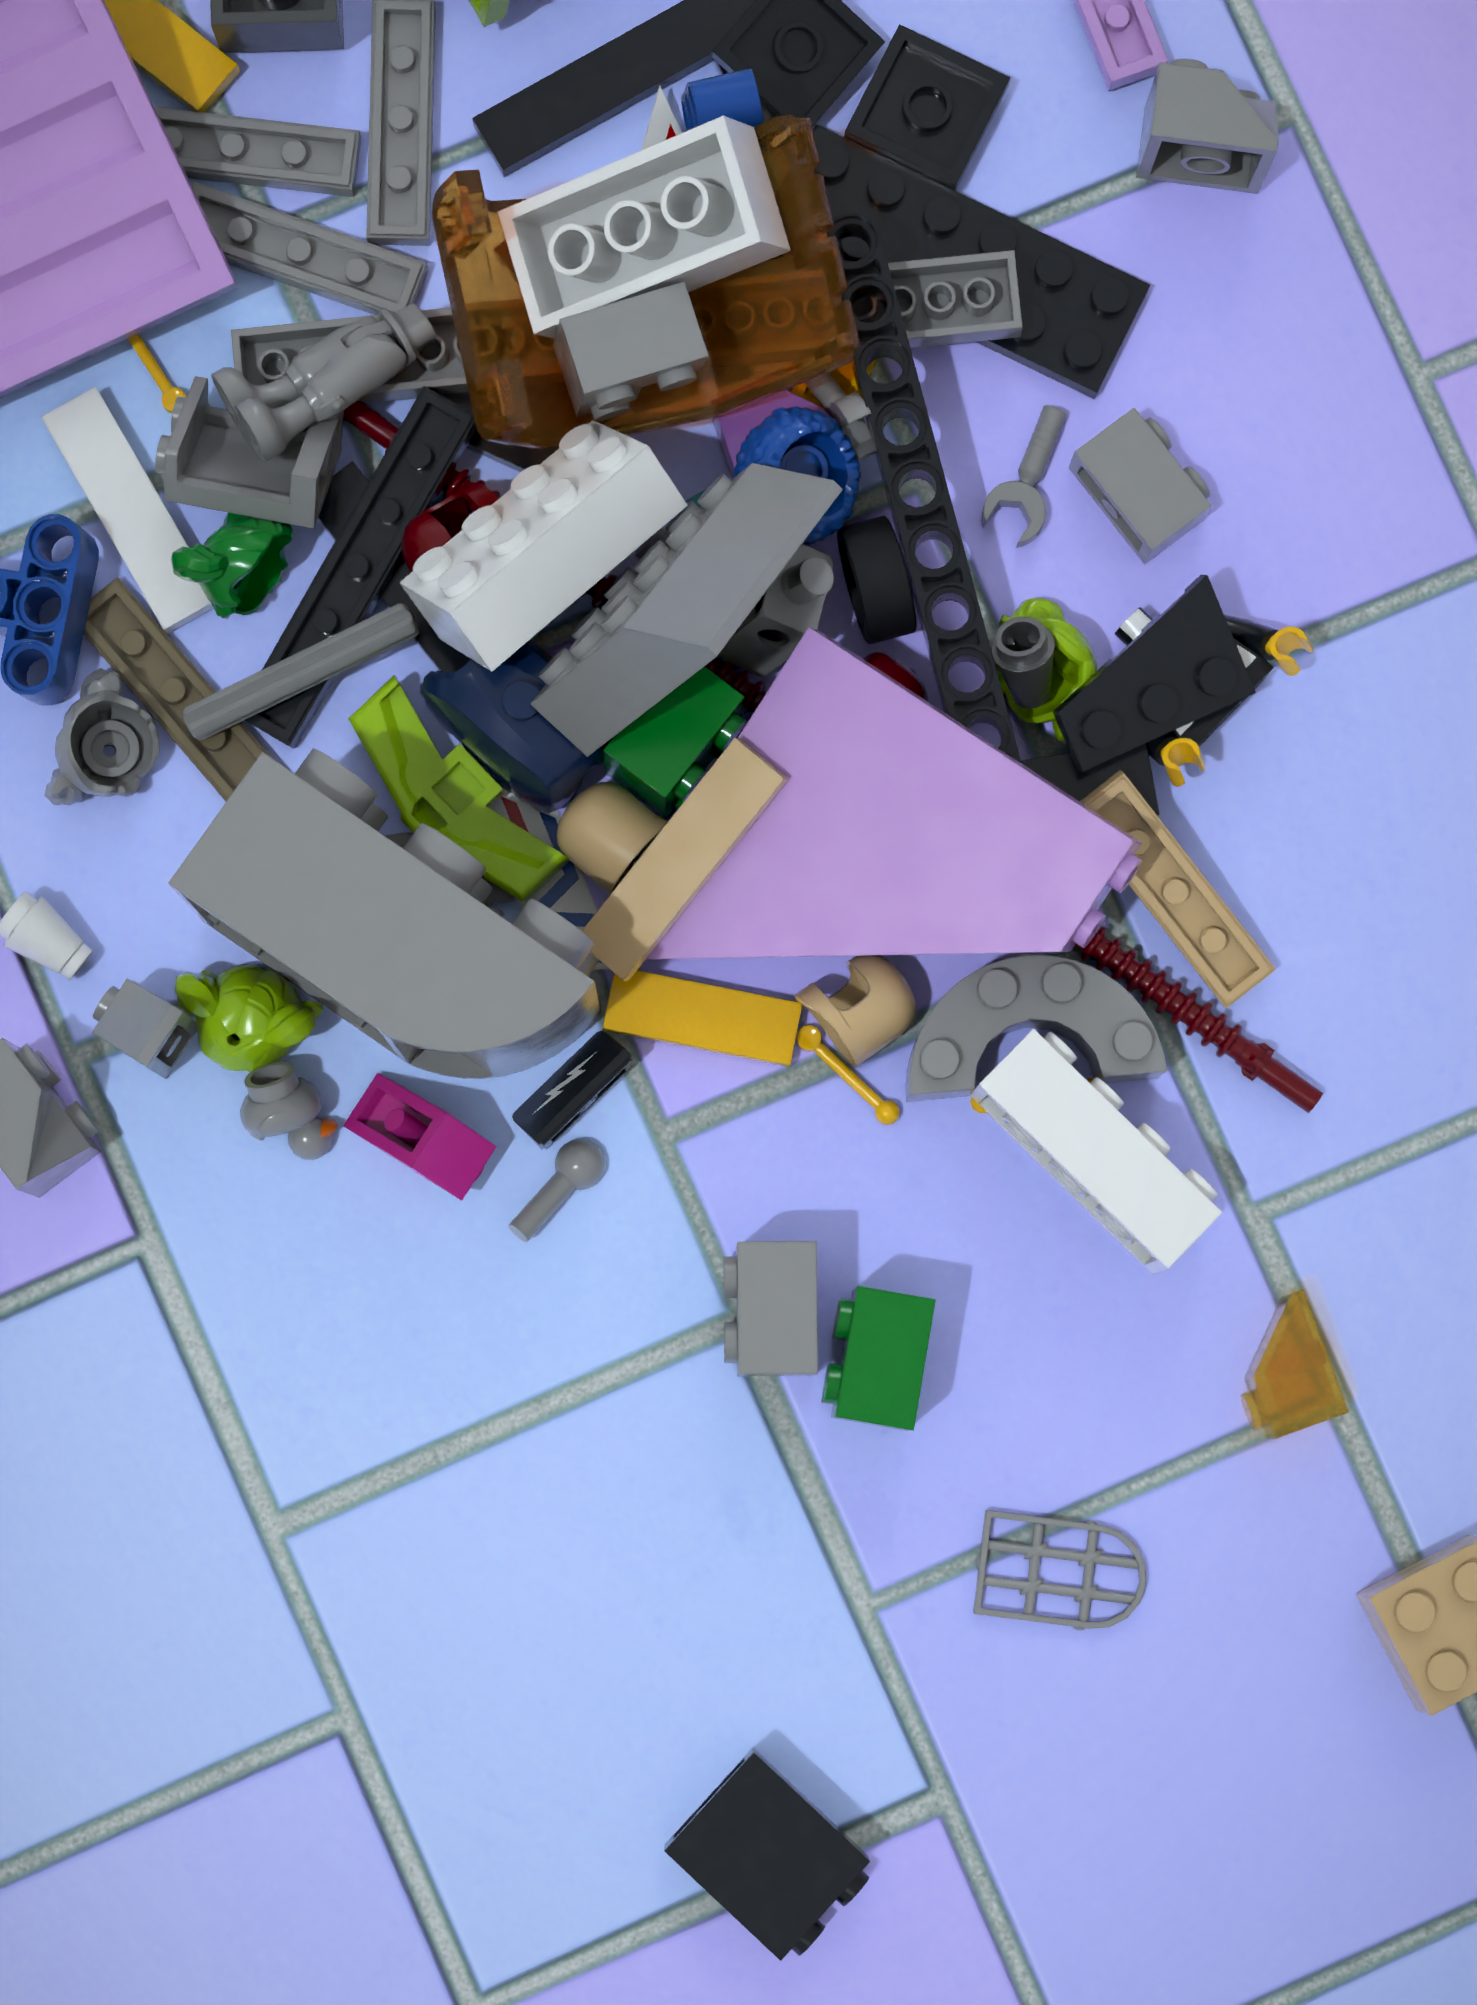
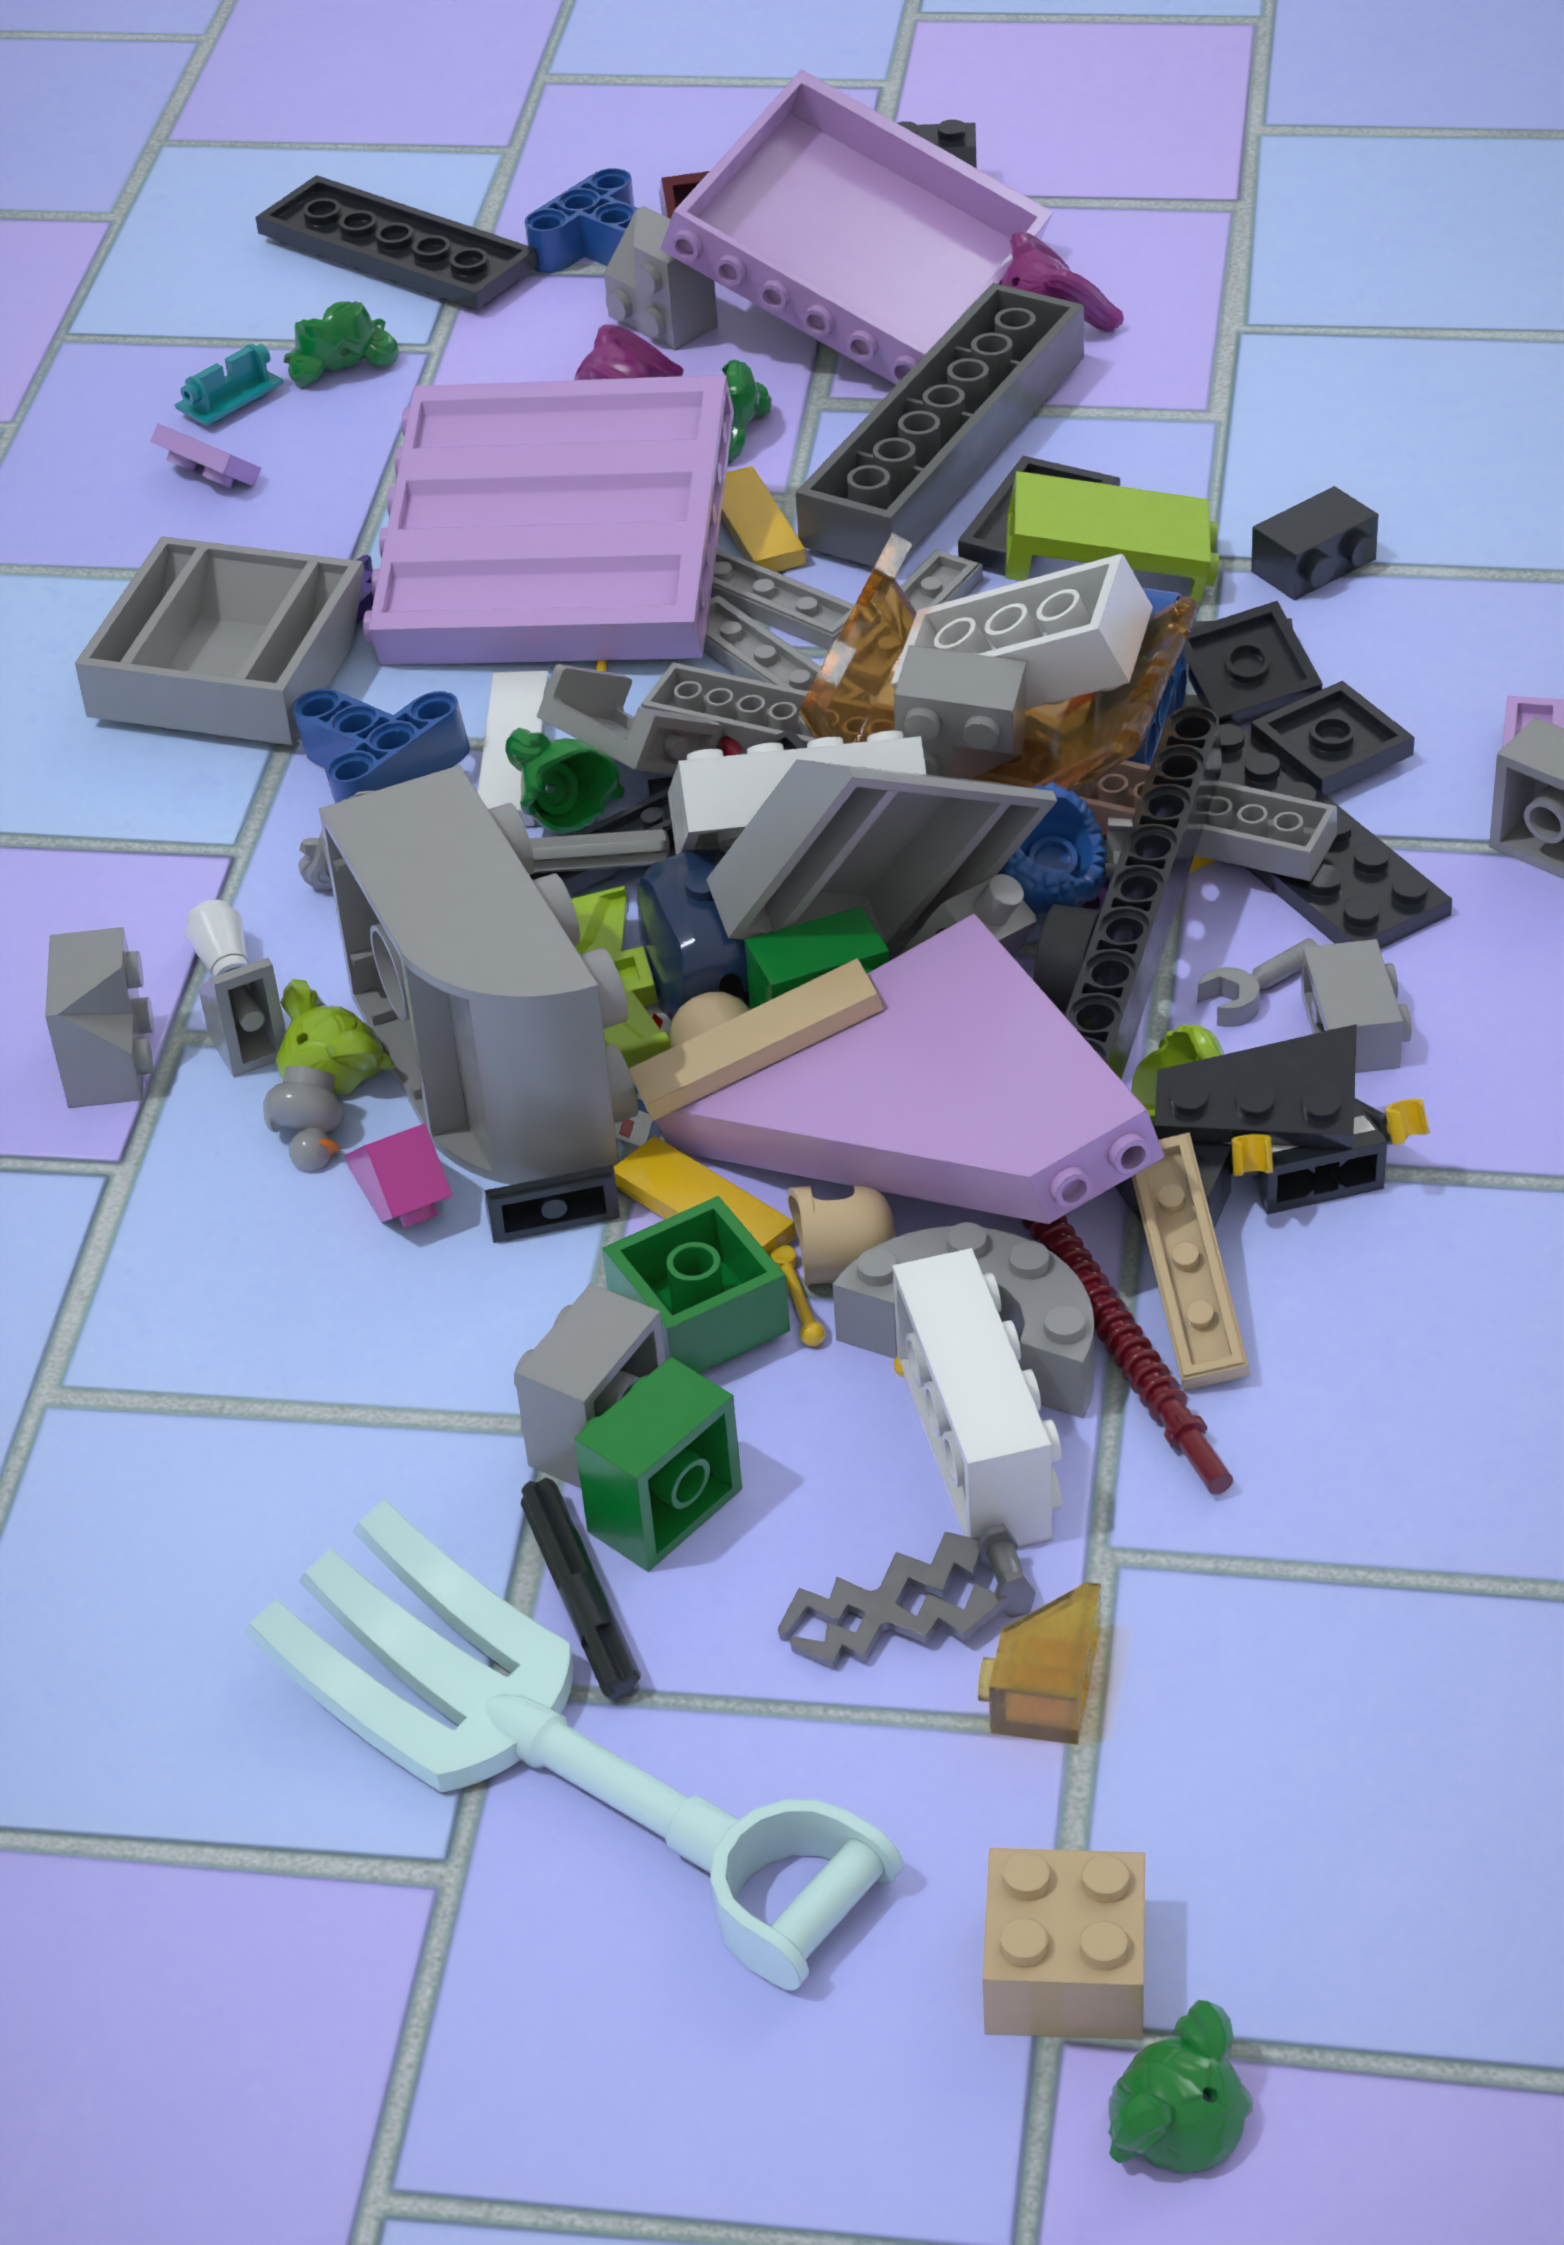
camera: 40 degrees right, 40 degrees down
light grey piece [211,303,436,462] -> none
light grey bar [508,1139,606,1242] -> none
black brick [664,1747,870,1961] -> none
light grey window [973,1510,1147,1630] -> none
flat silver cone [991,617,1055,709] -> none
none -> light aqua piece [243,1498,904,1991]
none -> black axle [520,1477,641,1701]
none -> green brick [602,1195,790,1373]
none -> flat silver piece [778,1524,1036,1669]

